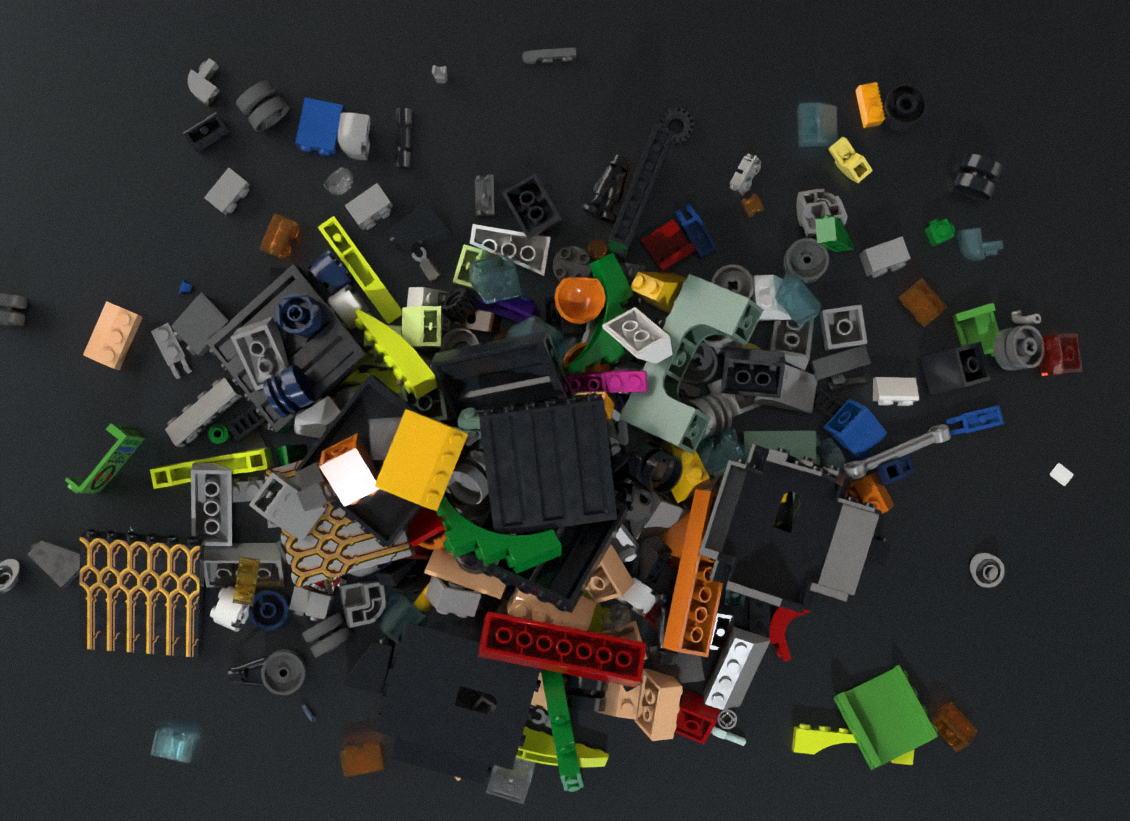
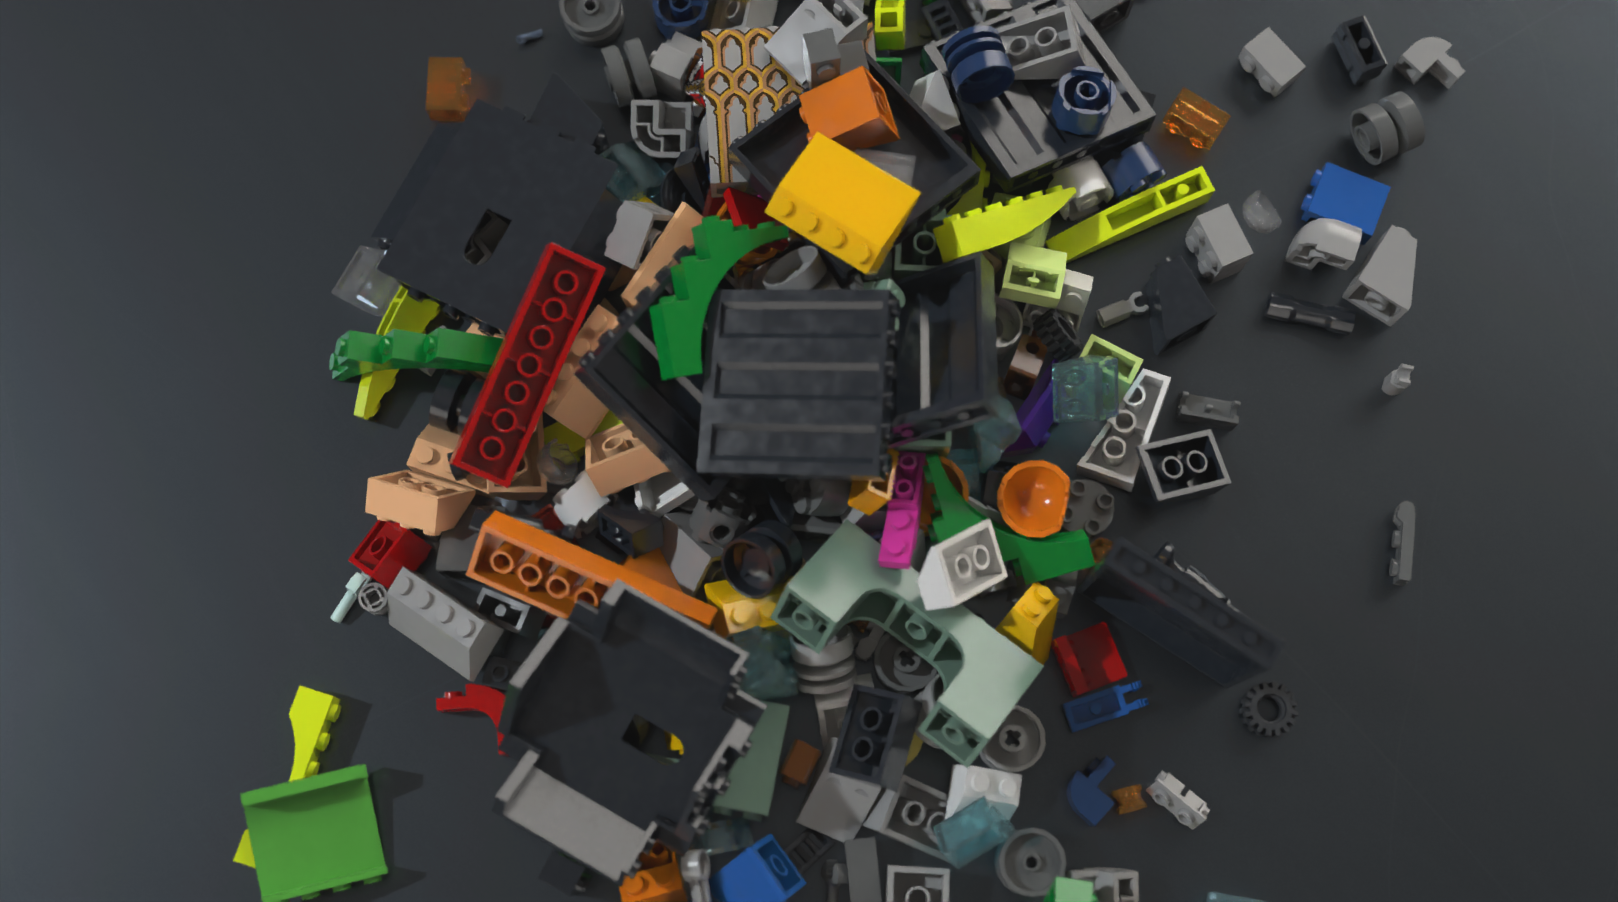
camera: 100 degrees right, 10 degrees down
none -> reddish brown brick [779,739,822,790]
none -> dark blue brick [1067,756,1116,827]
none -> light grey slope [1342,225,1417,327]

